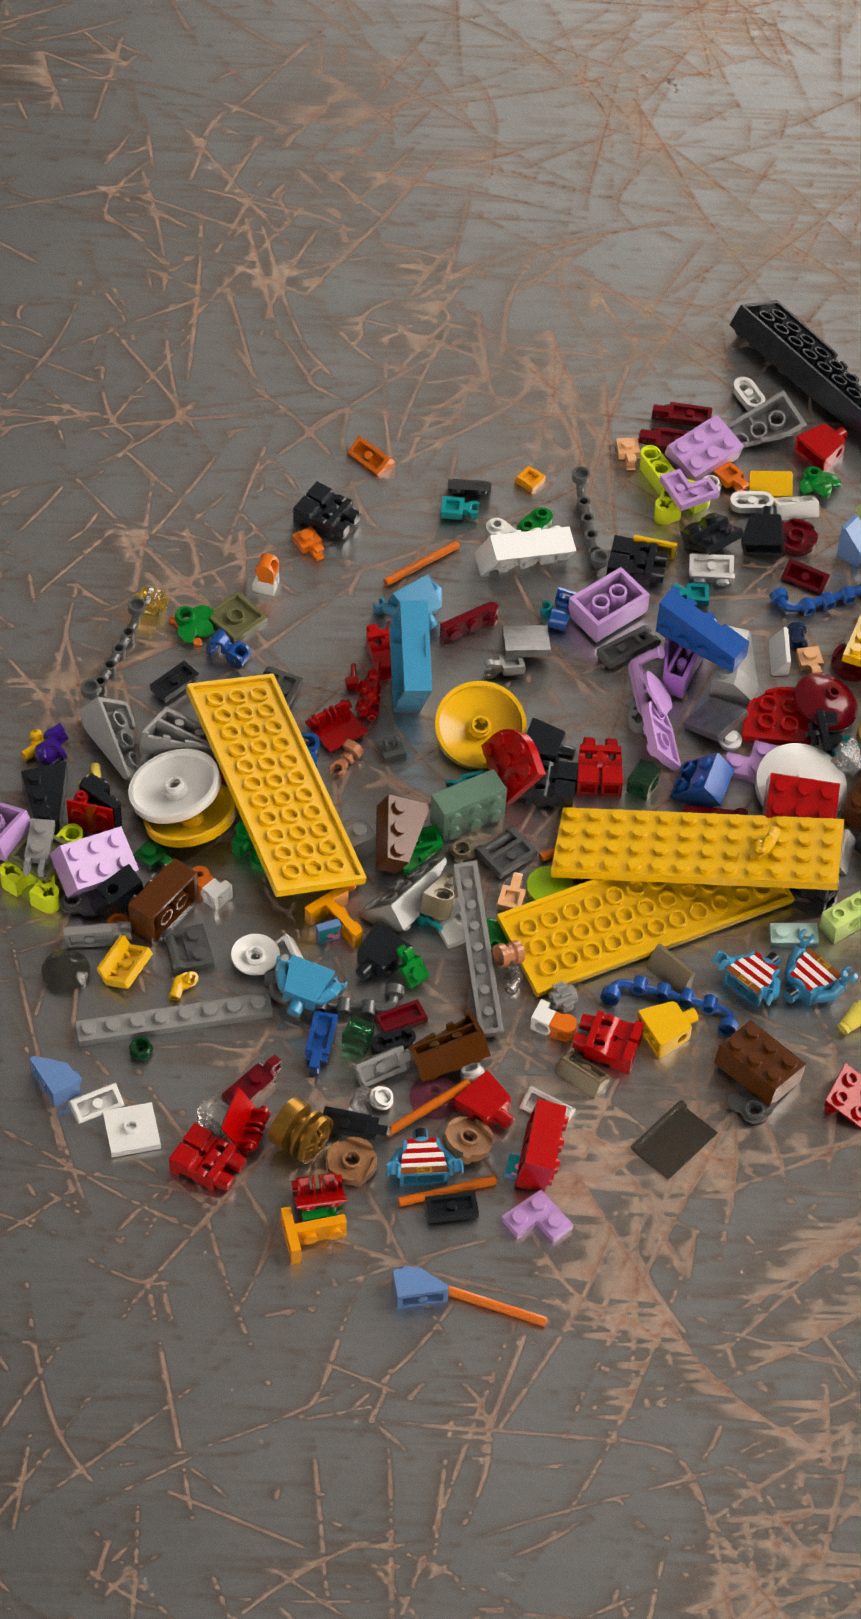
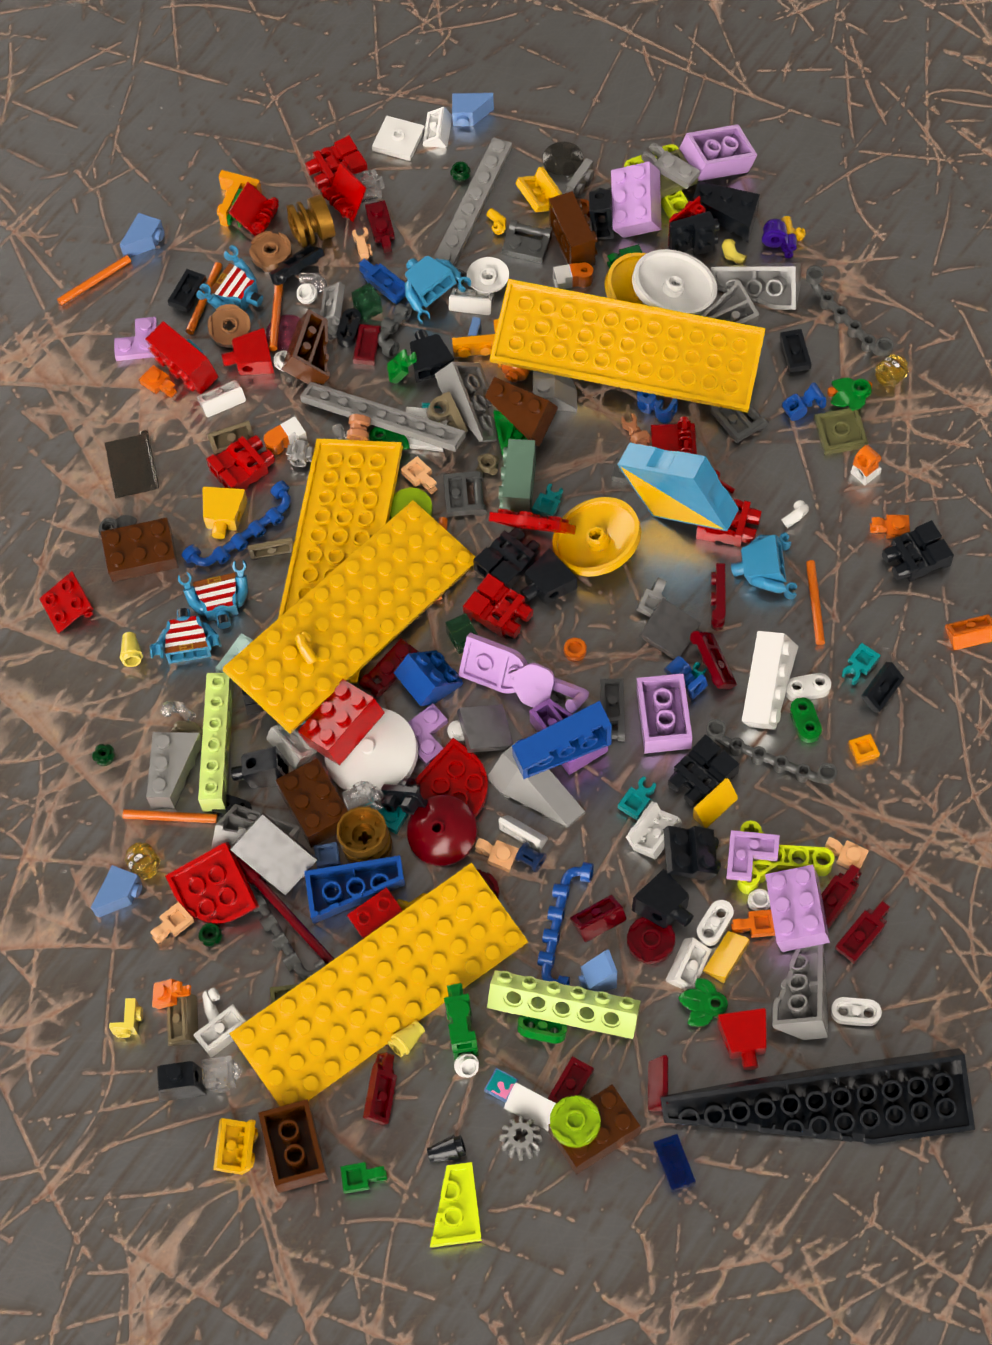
camera: 130 degrees right, 10 degrees up
none -> orange plate [139,365,177,398]
none -> light nougat plate [352,227,373,262]
none -> orange tile [564,638,587,662]
none -> dark red plate [690,631,737,689]
none -> white arm [781,500,809,529]

